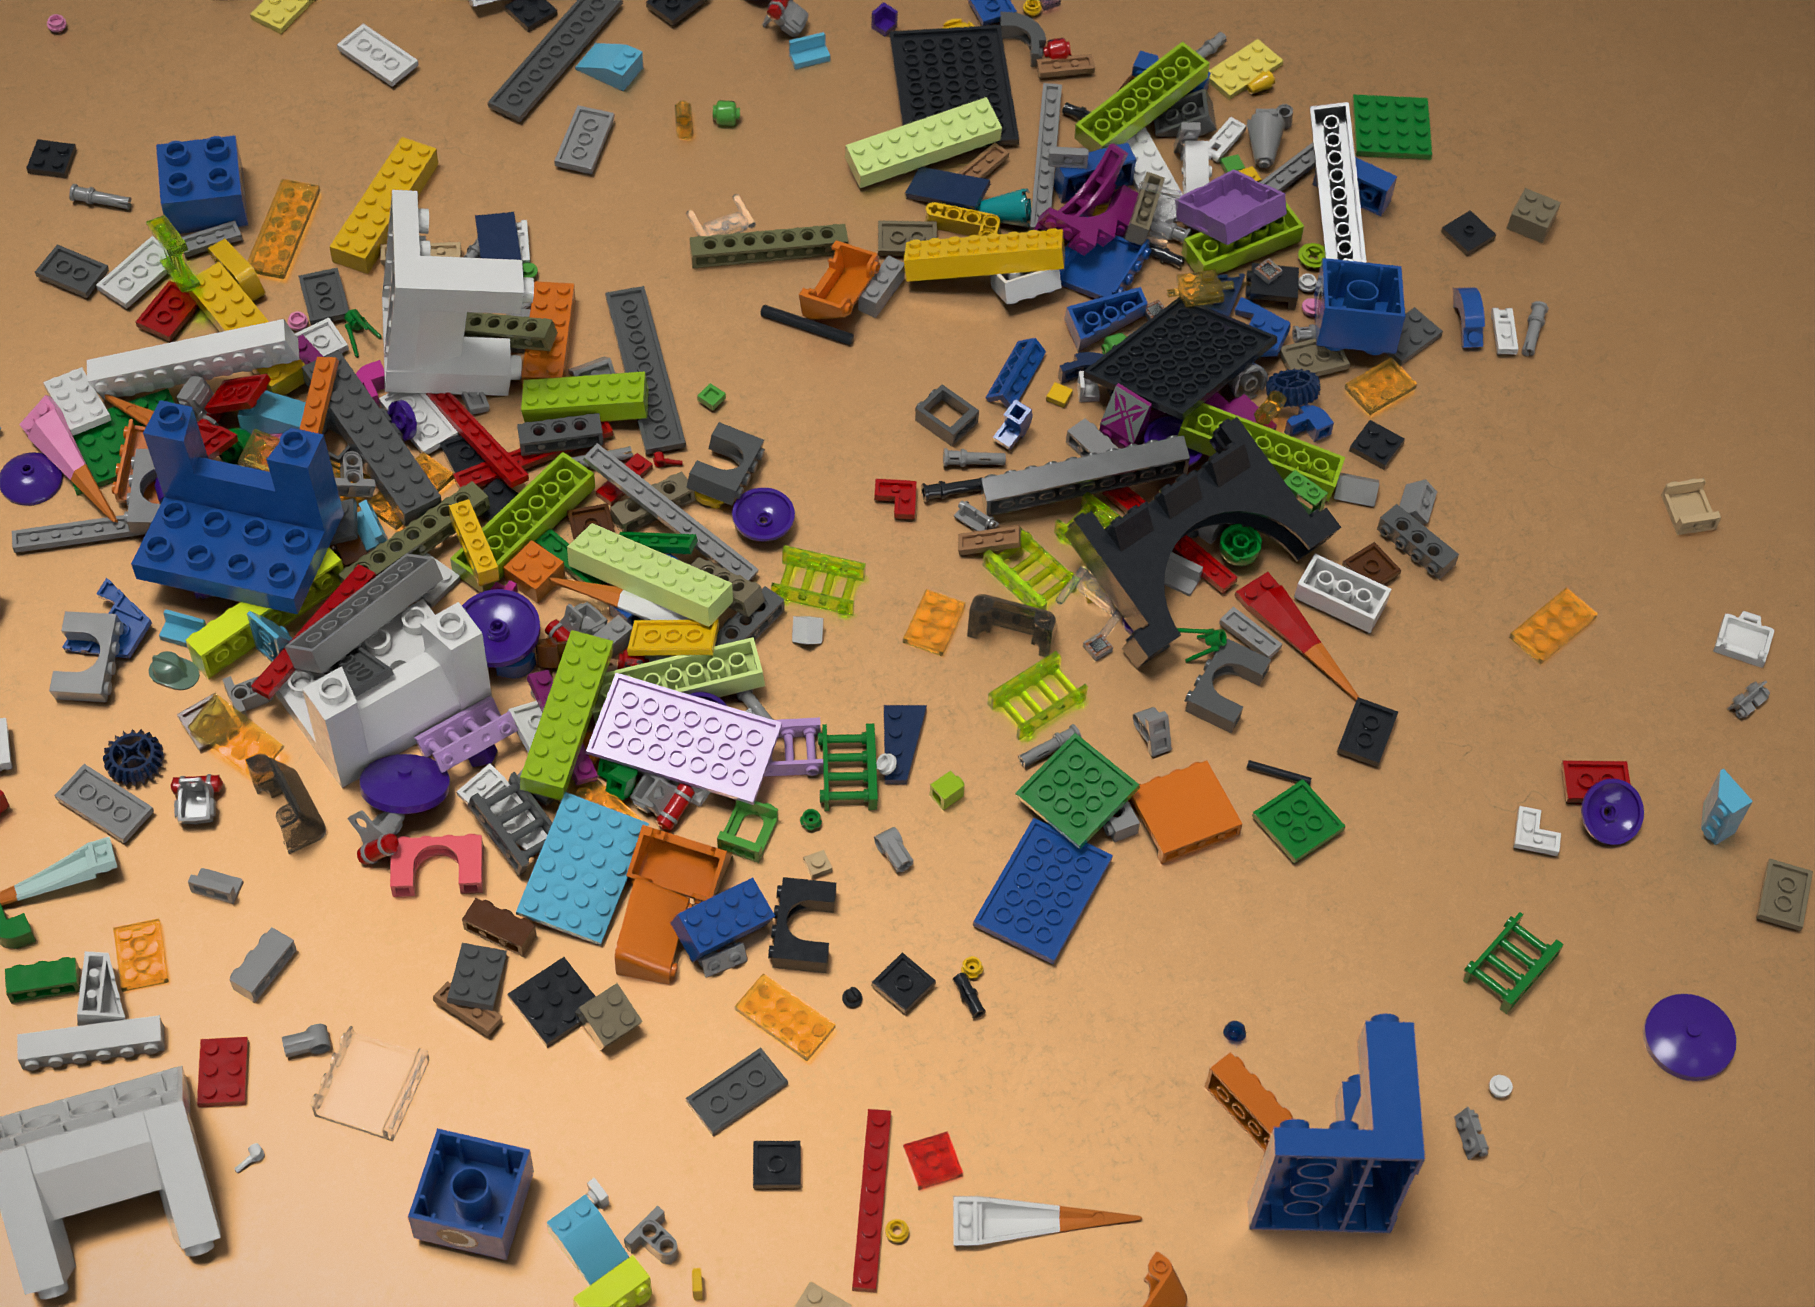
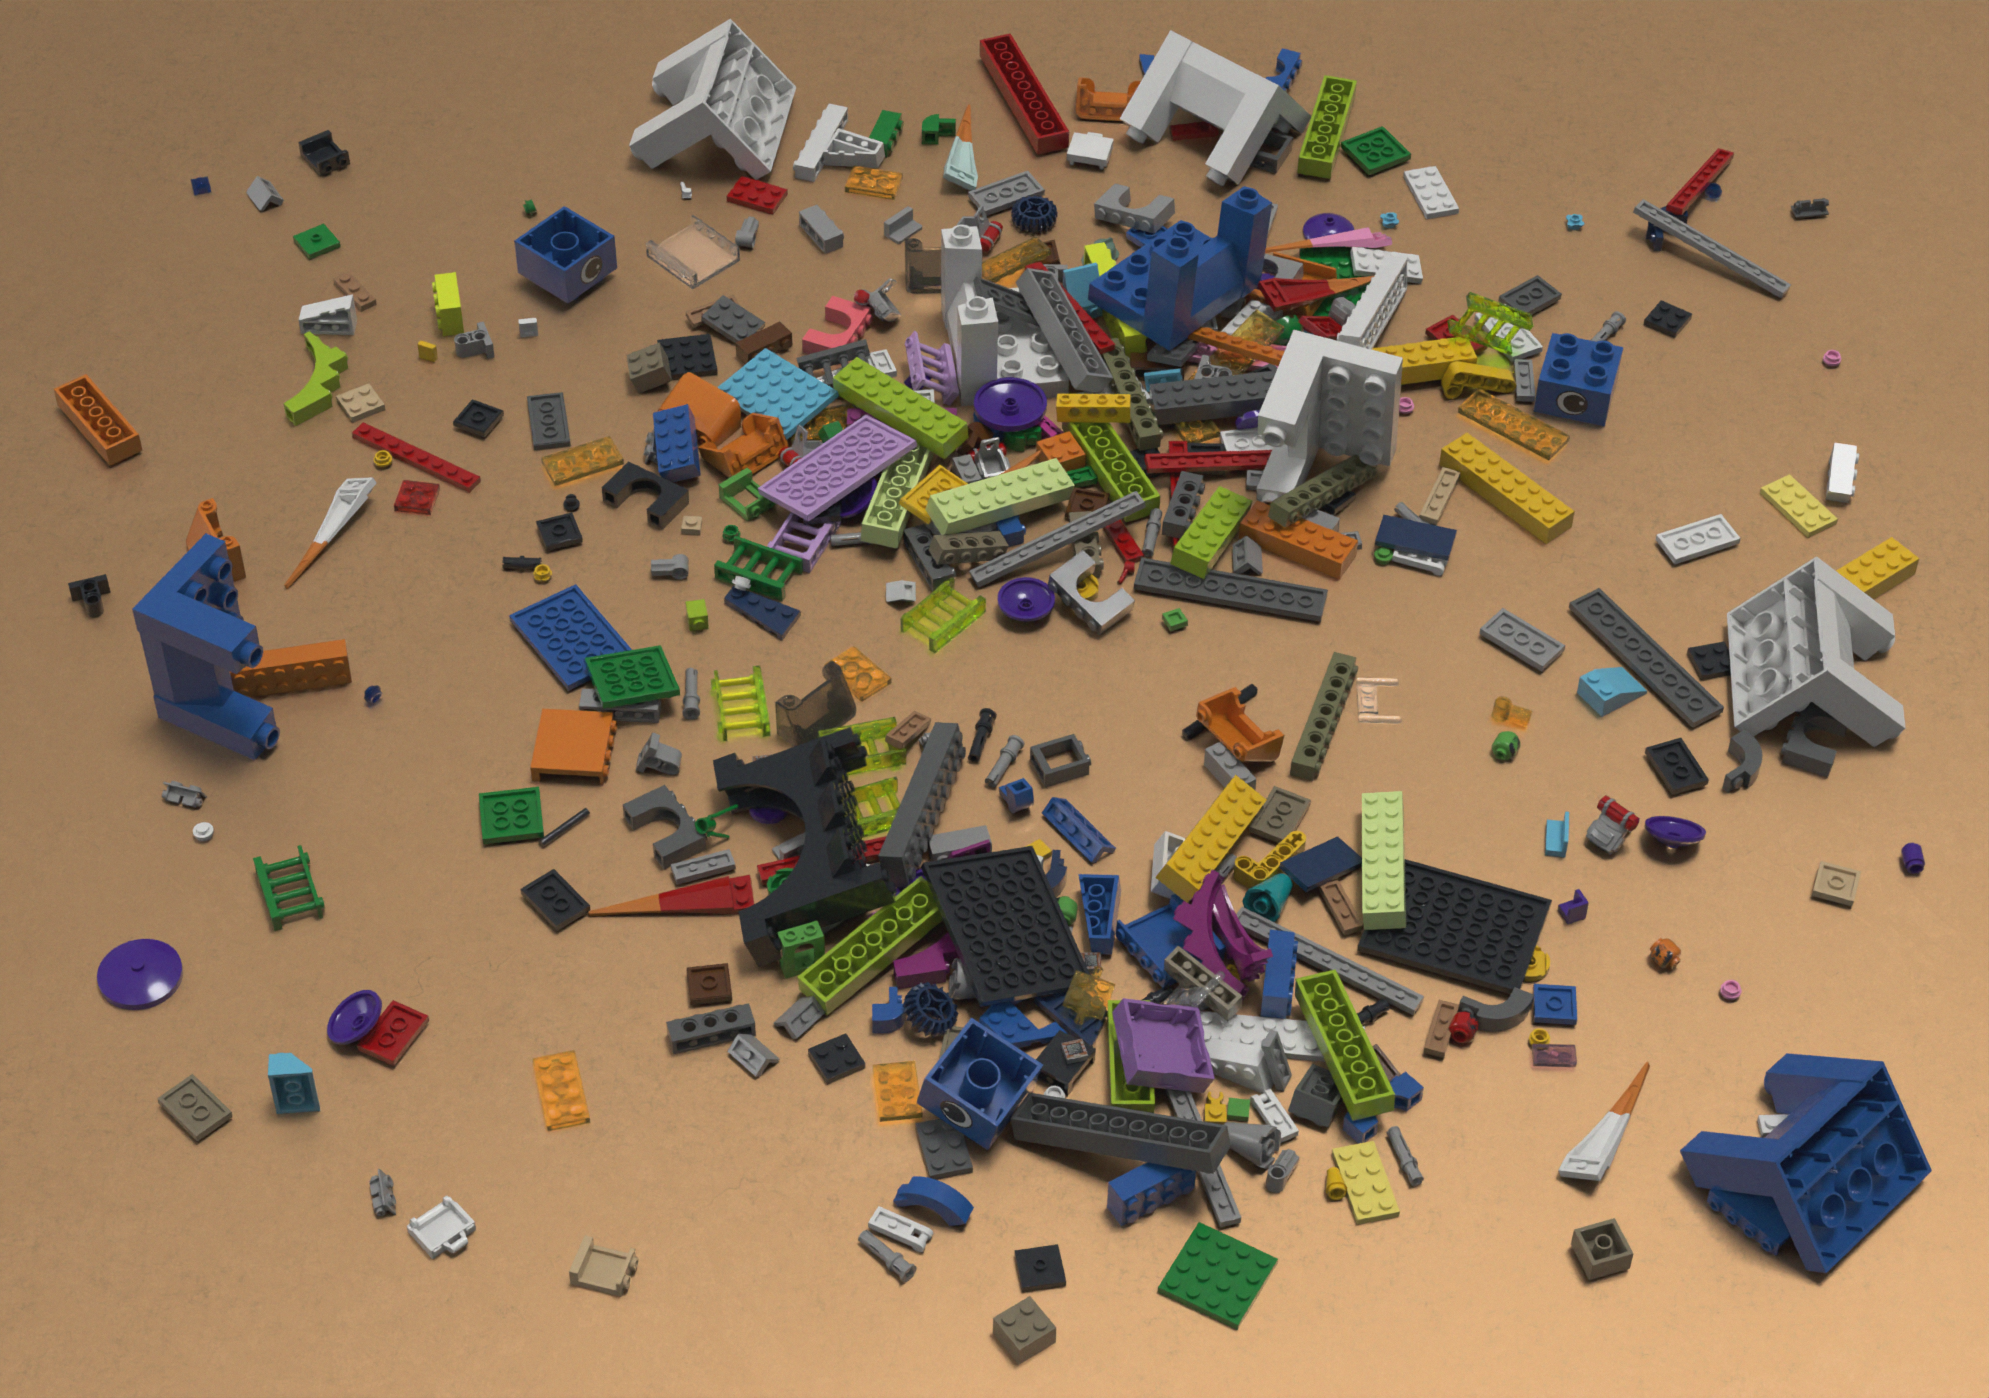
camera: 120 degrees right, 10 degrees down
dark grey plate [298,267,349,326] -> none
dark purple dish [360,754,450,814] -> none
medium azure slope [546,1194,629,1286] -> none
green plate [619,532,698,554] -> none
red plate [874,478,917,519] -> none
light grey panel [1048,146,1088,168] -> none
clear yellow piece [1254,391,1287,425] -> none
white brick [1294,554,1392,633] -> none
white plate [1513,806,1561,856] -> none

